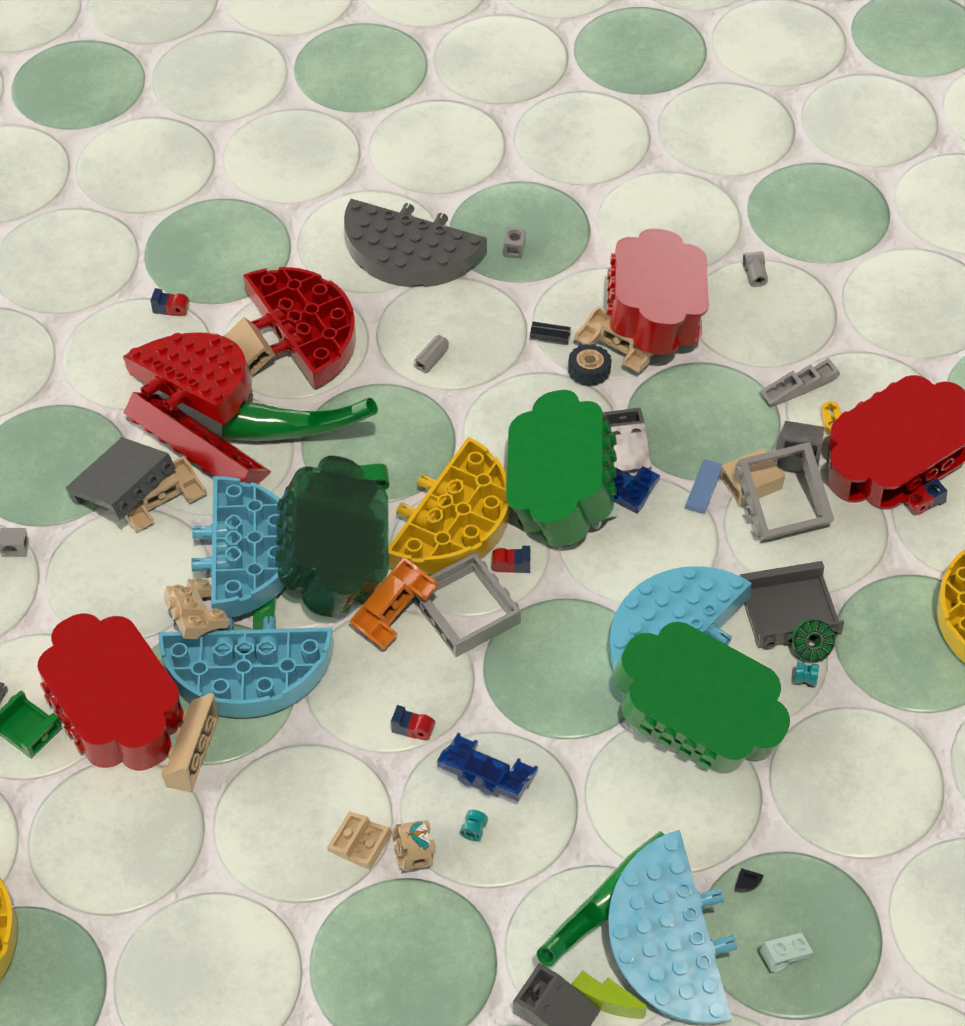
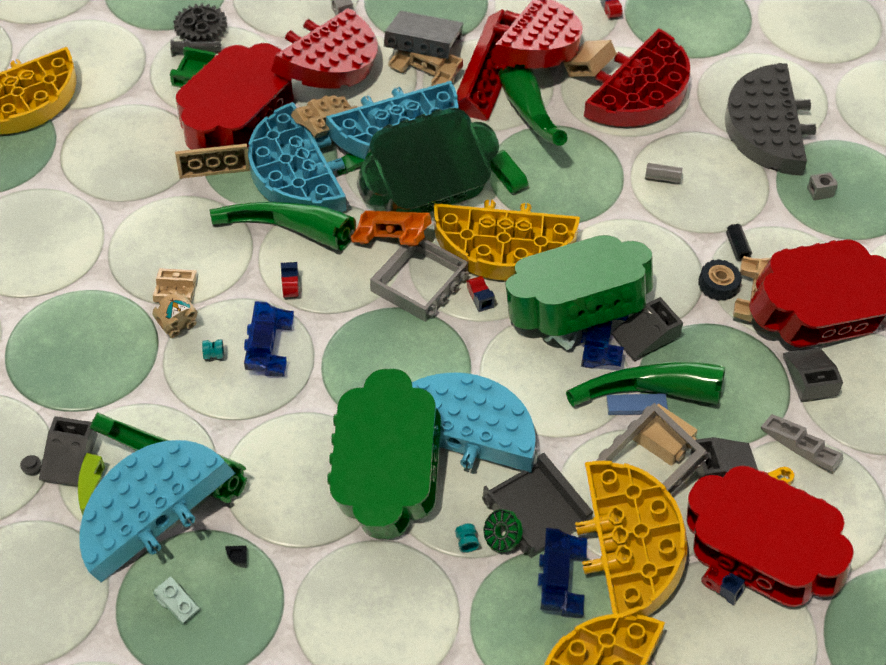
camera: 65 degrees right, 0 degrees up
none -> green brick [209,202,356,251]
none -> red brick [271,8,378,89]
none -> clear blue bracket [537,528,587,618]
none -> green brick [566,362,725,407]
none -> yellow brick [575,461,687,618]
none -> dark grey slope [783,348,843,401]

